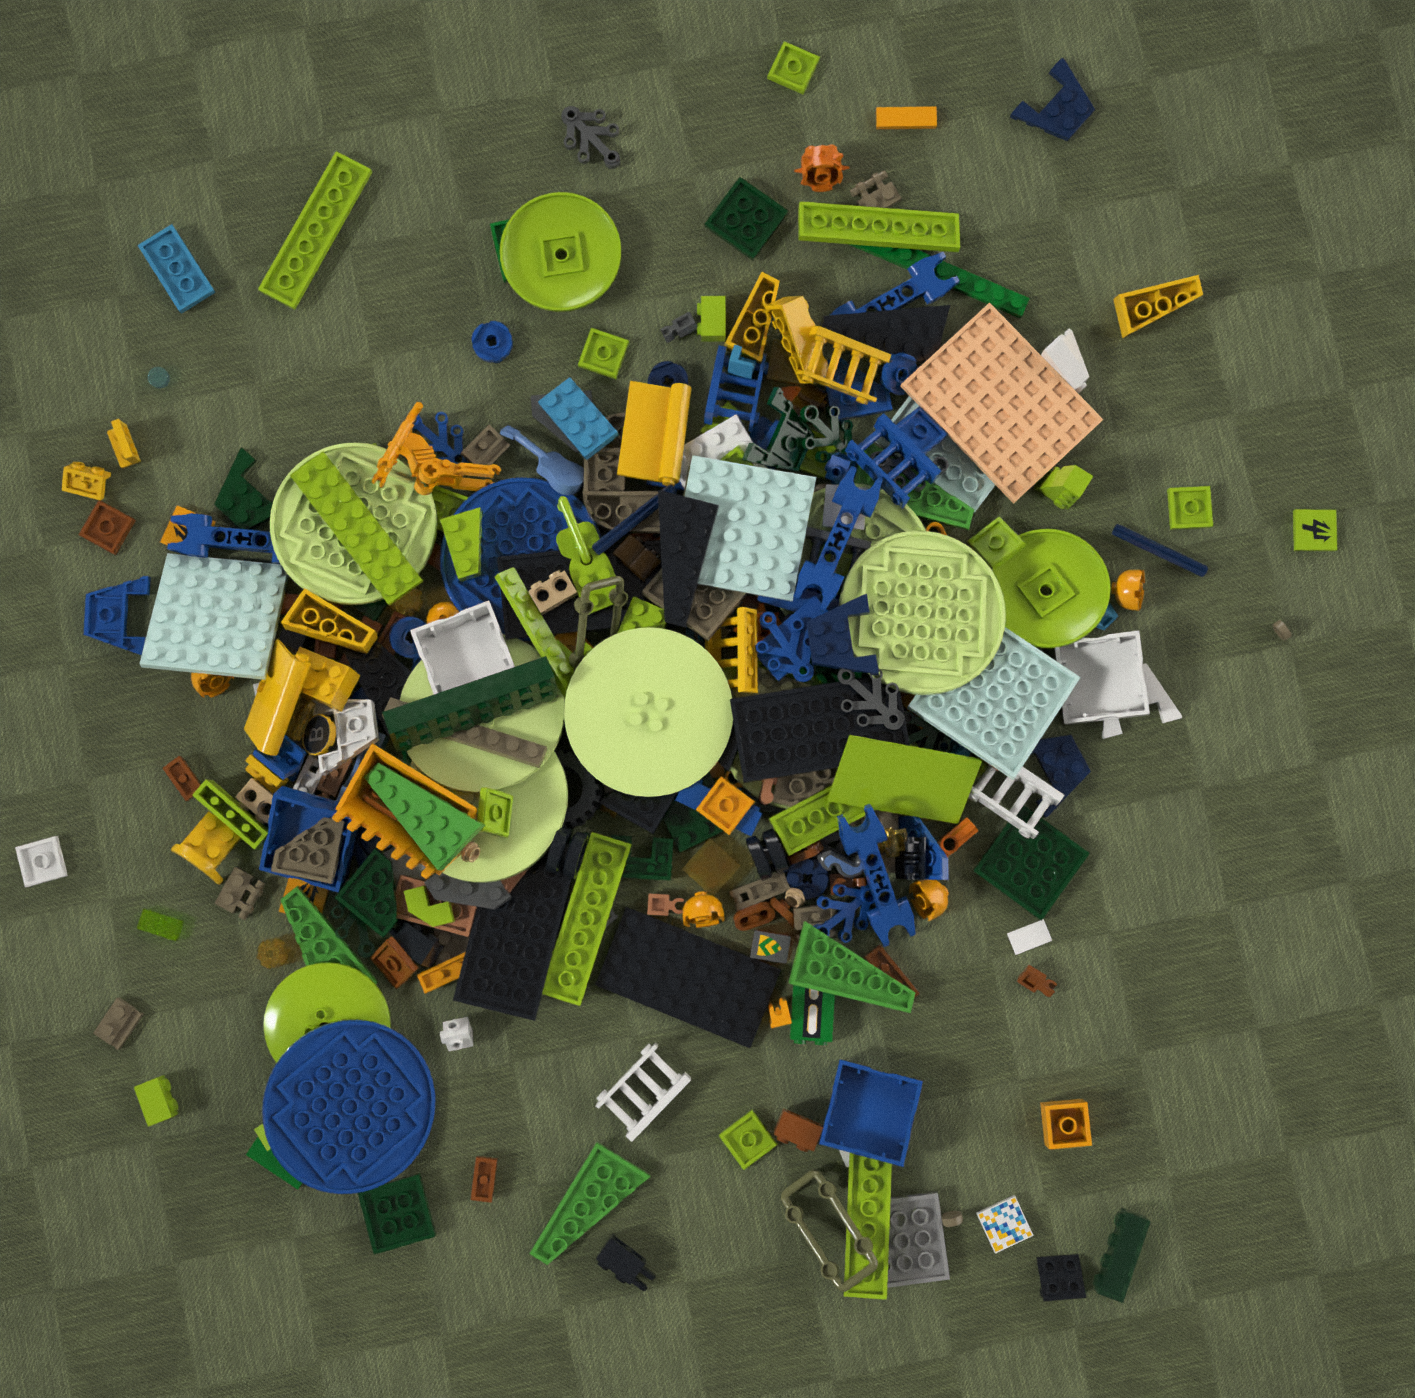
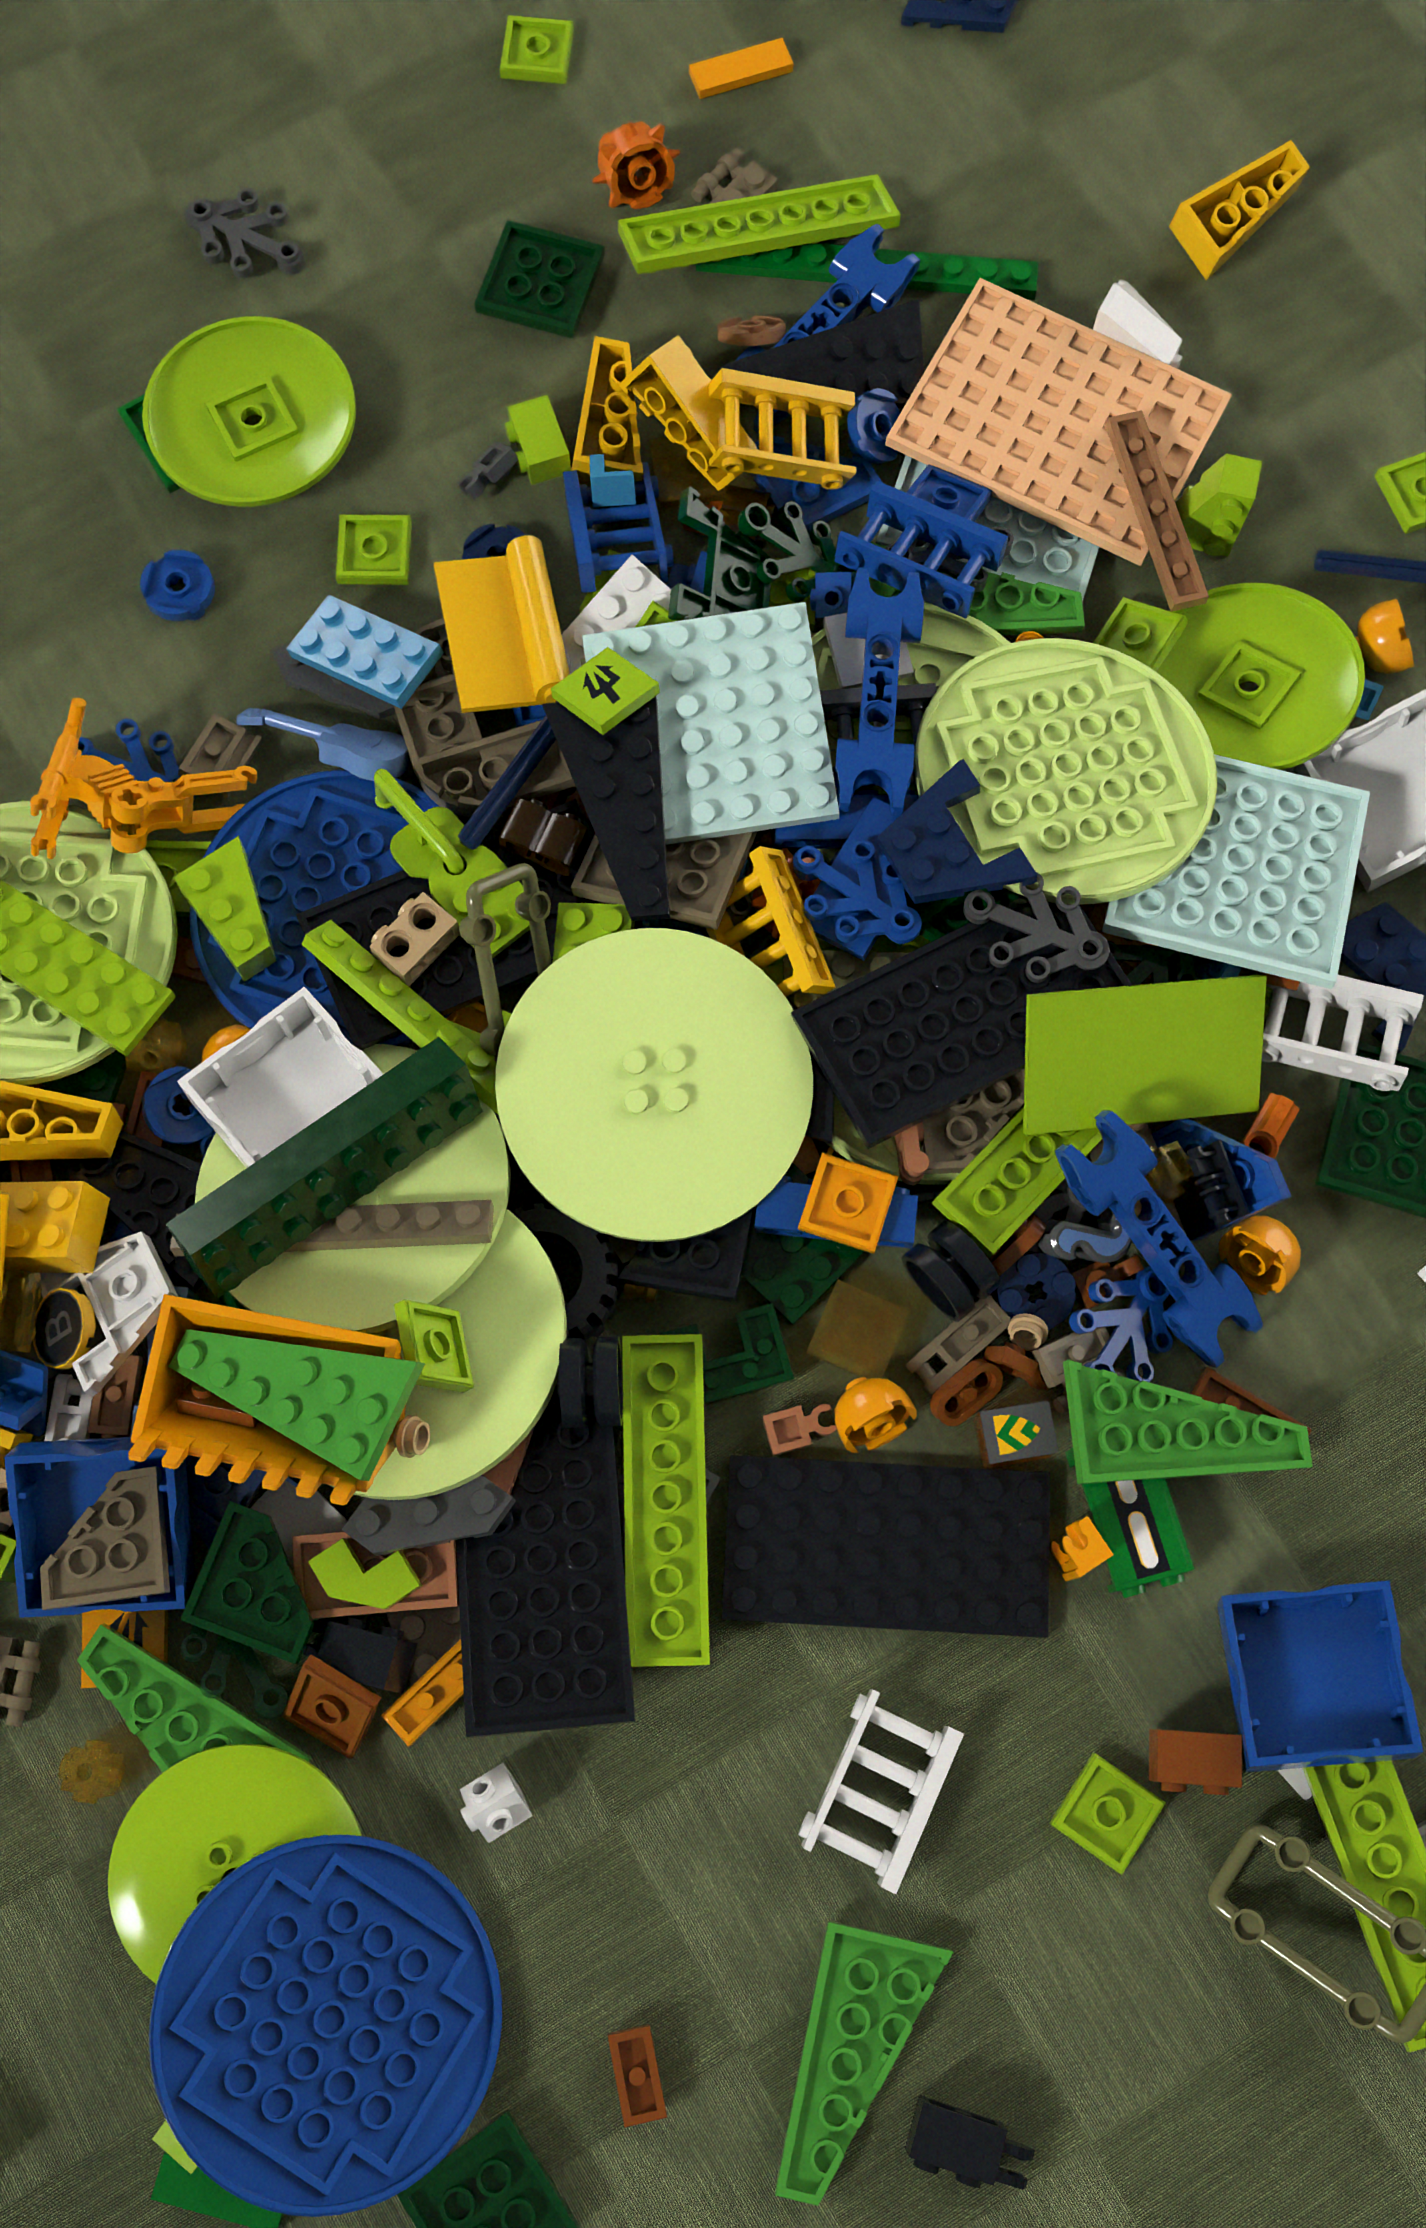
camera: 25 degrees left, 10 degrees down
none -> lime tile [551,647,660,735]
none -> medium nougat tile [717,315,786,346]
none -> medium nougat plate [1105,410,1209,612]

